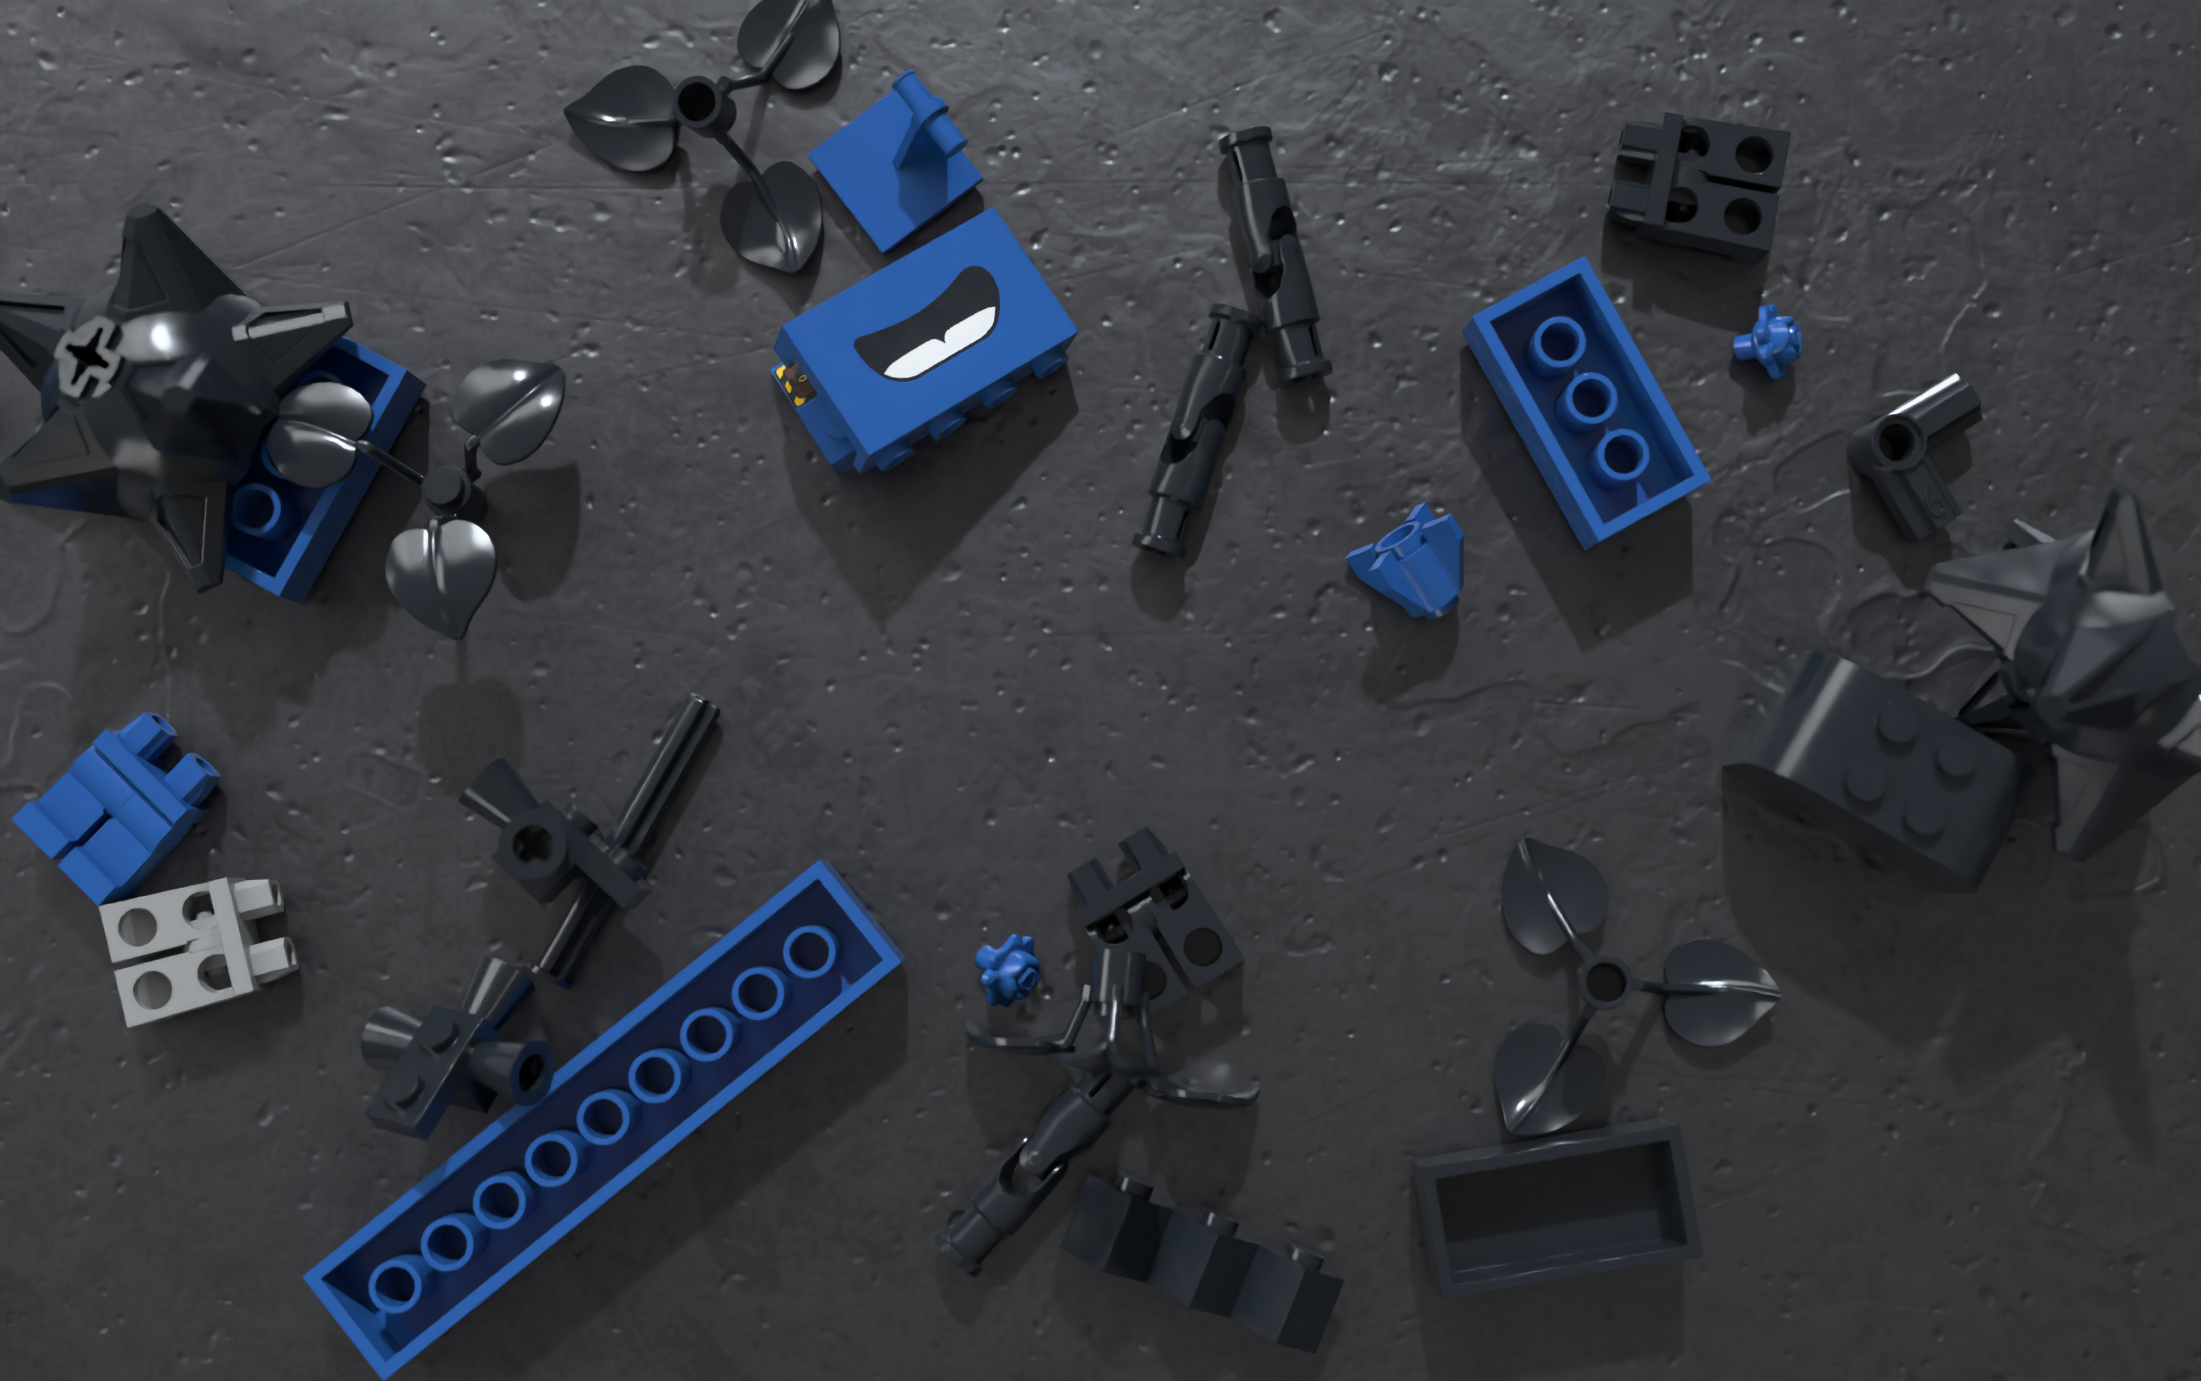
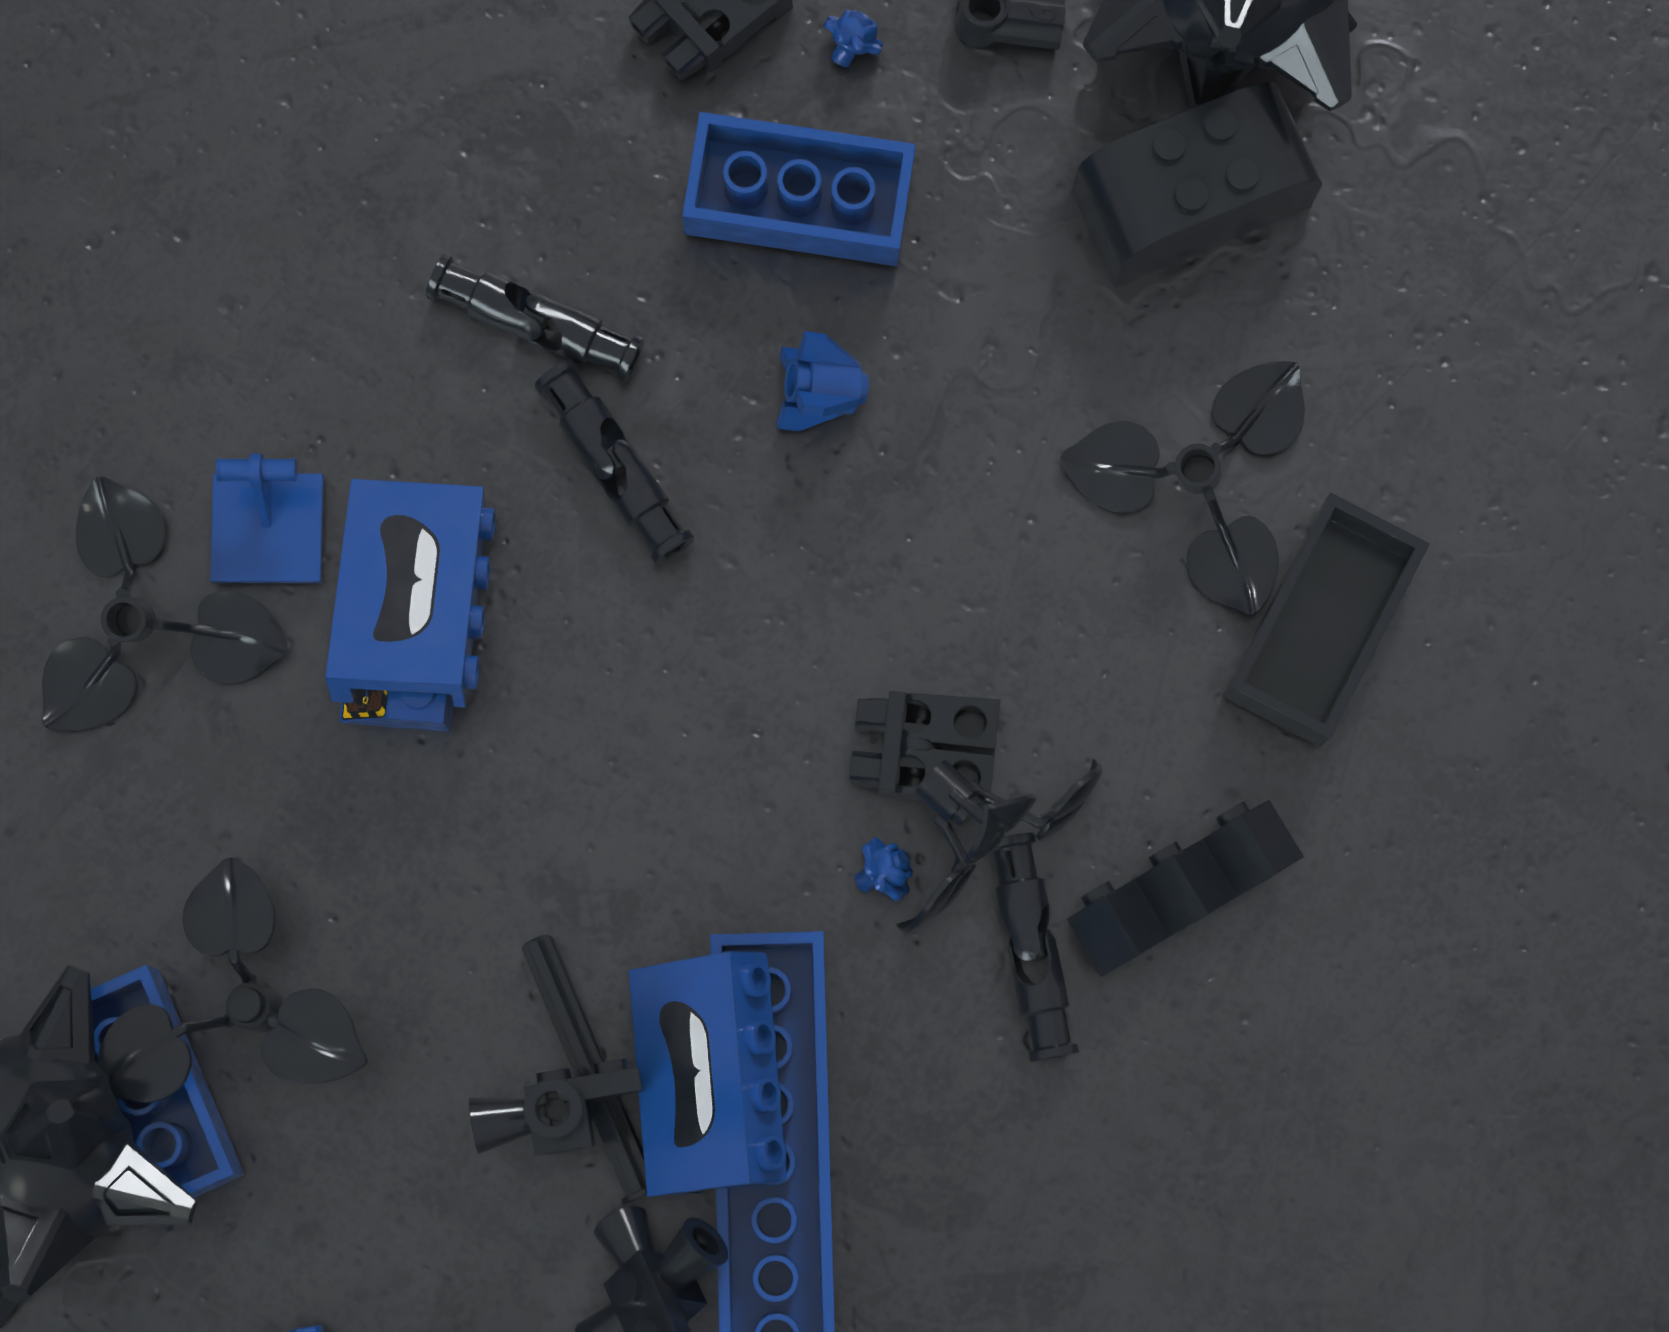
camera: 55 degrees left, 5 degrees down
none -> blue panel [629,951,787,1197]

